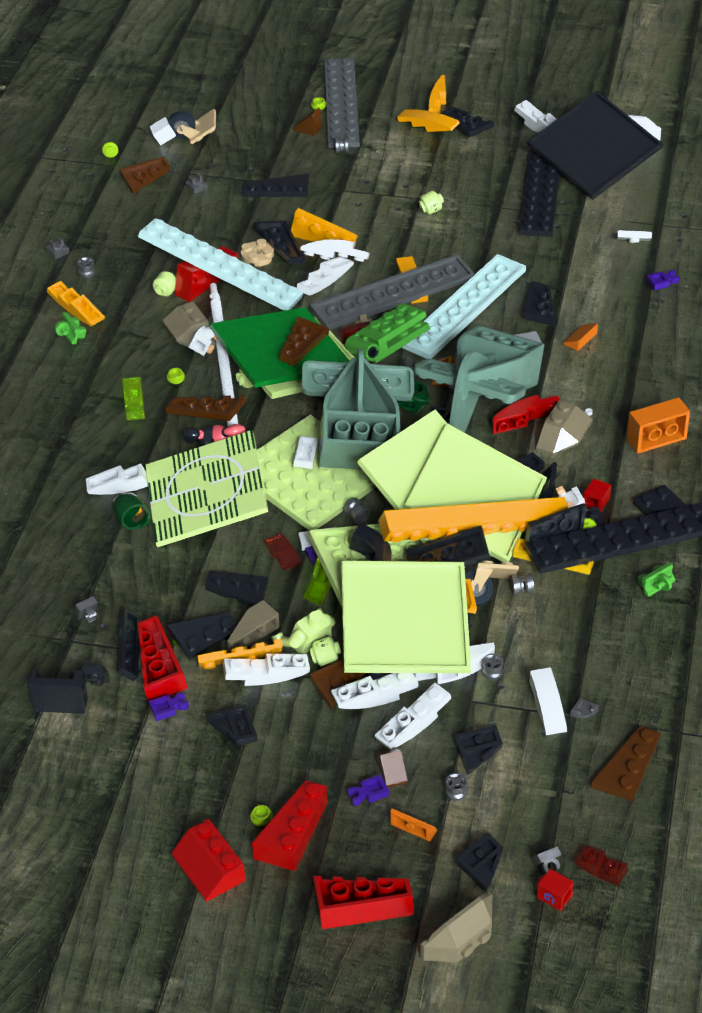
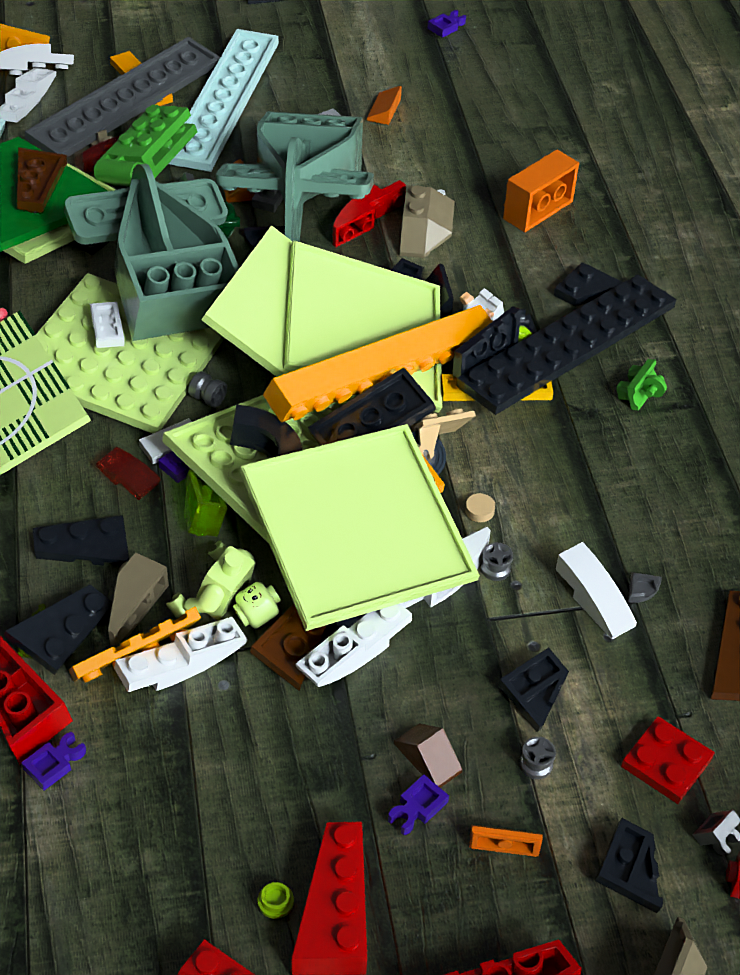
camera: 25 degrees left, 5 degrees up
black wing [206,704,258,746] -> none
white slope [374,683,451,749] -> none
flat silver wheel [510,573,534,595] -> none
black wing [522,281,557,326] -> none
red brick [584,479,611,512] -> none
none -> tan tile [465,493,495,522]
none -> red plate [621,716,715,804]

